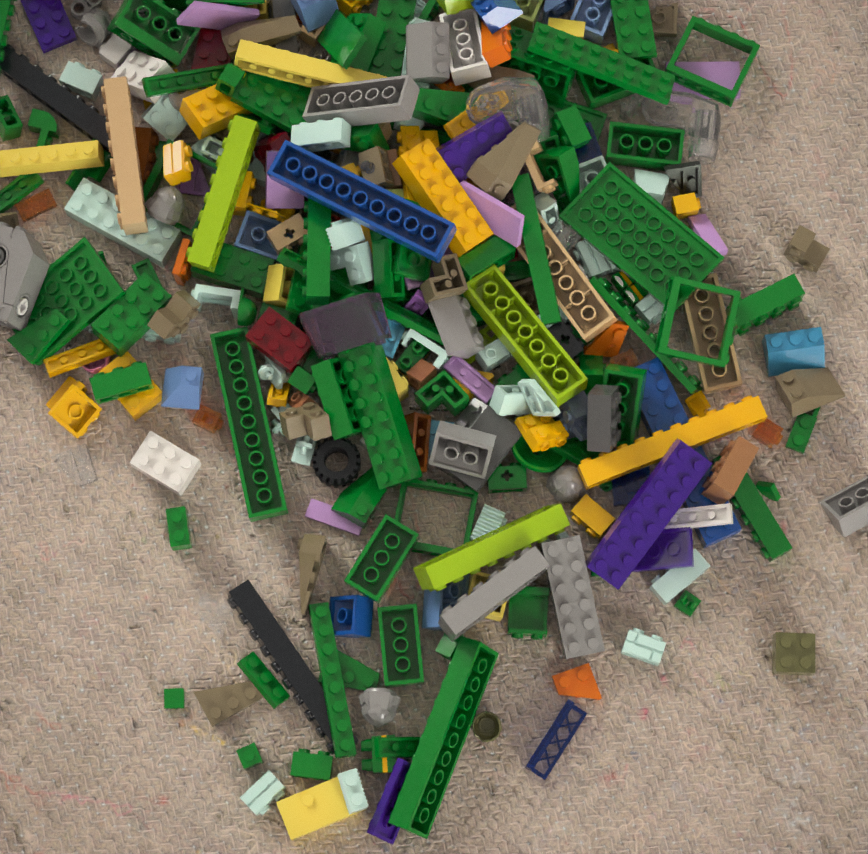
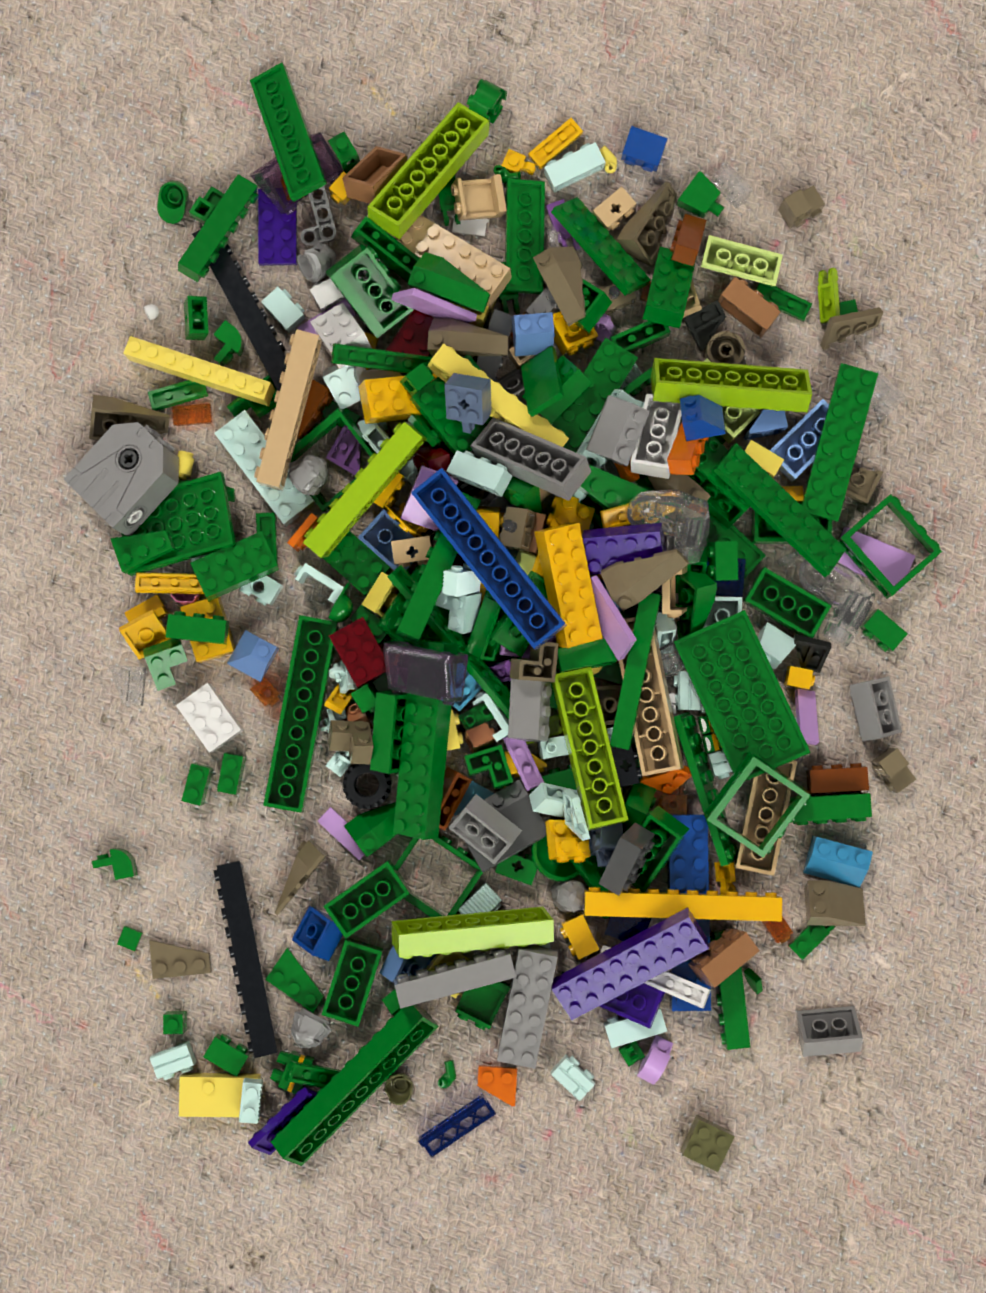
camera: 25 degrees right, 10 degrees up
dark tan brick [147,290,201,339] -> none
yellow brick [163,140,193,186] -> none
green plate [237,651,290,709] -> none
green plate [308,602,357,759] -> none
none -> green brick [92,848,138,880]
none -> brick [143,639,188,691]
none -> light yellow brick [177,451,194,480]
none -> green brick [217,753,246,795]
none -> green arm [437,1060,456,1089]
none -> sand blue hinge [445,373,492,433]
none -> lavender brick [637,1035,673,1085]
none -> dark orange brick [806,763,869,793]
none -> light grey slope [849,676,902,742]
none -> green brick [860,609,908,652]

